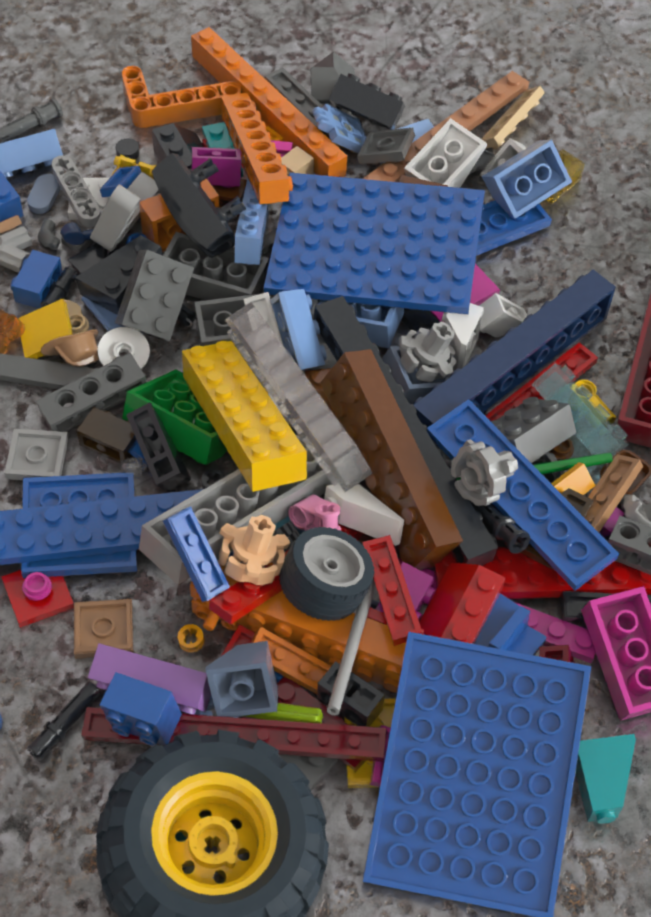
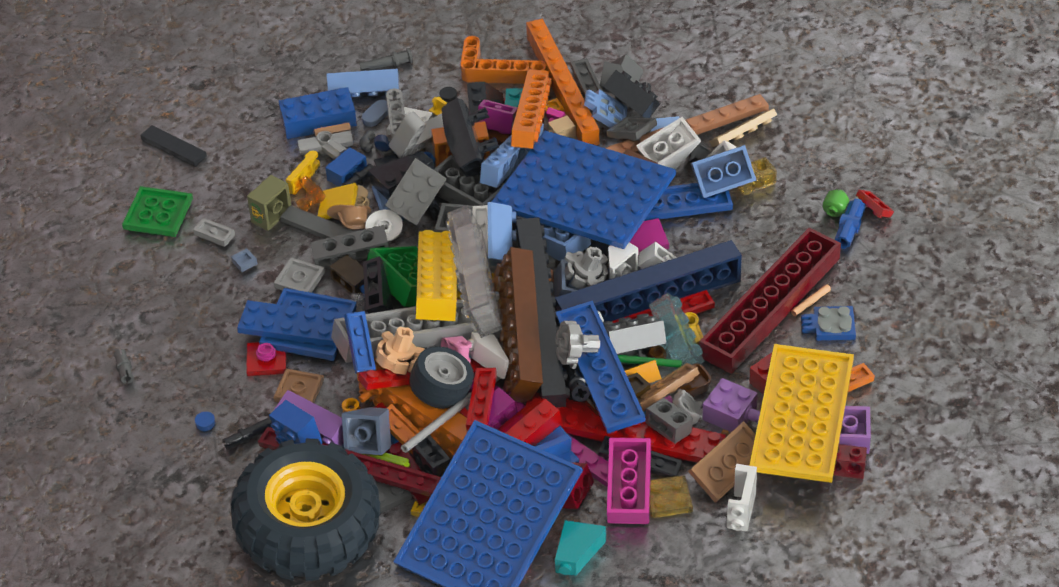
camera: 25 degrees right, 10 degrees down
blue tile [100,166,141,197] -> none

